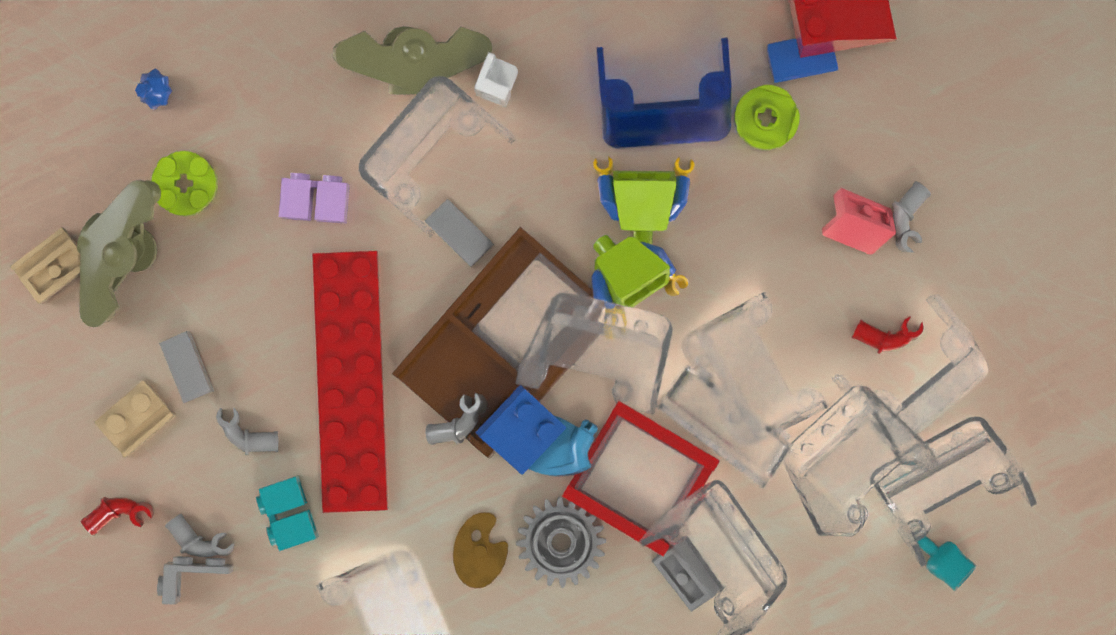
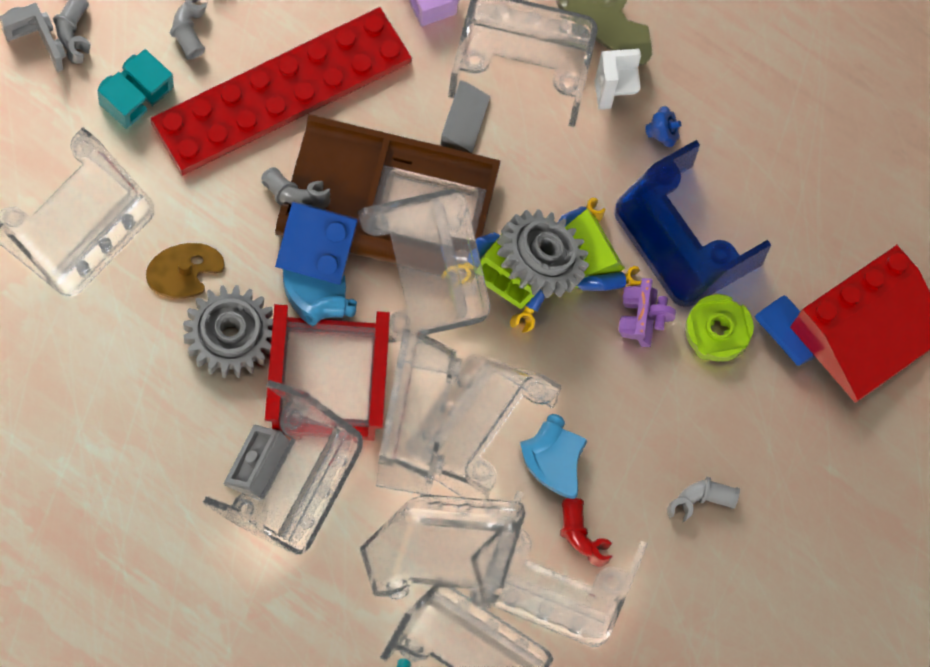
camera: 55 degrees right, 20 degrees down
coral panel [822,188,896,254] -> none
none -> light grey gear [497,209,589,298]
none -> dark azure arm [520,414,587,499]
none -> medium lavender hips [619,278,676,347]
none -> blue piece [645,106,682,147]

